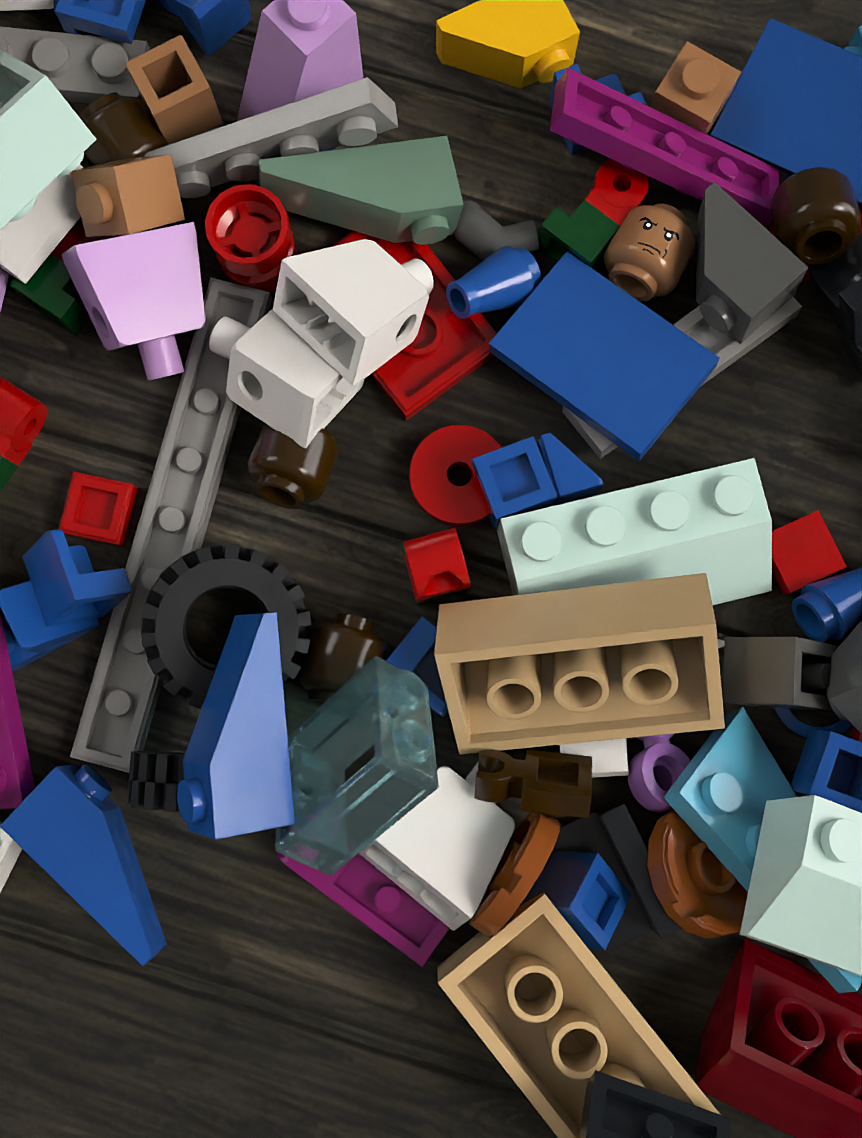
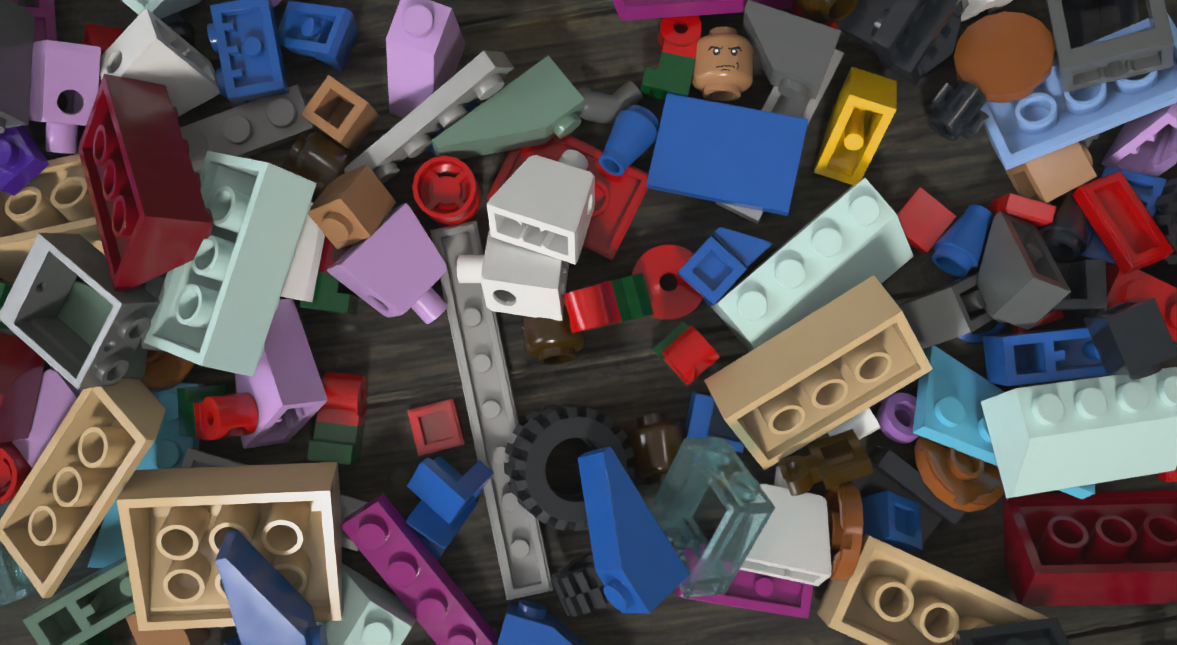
camera: 30 degrees left, 5 degrees up
none -> leg [562,273,654,333]
none -> yellow slope [814,67,897,185]

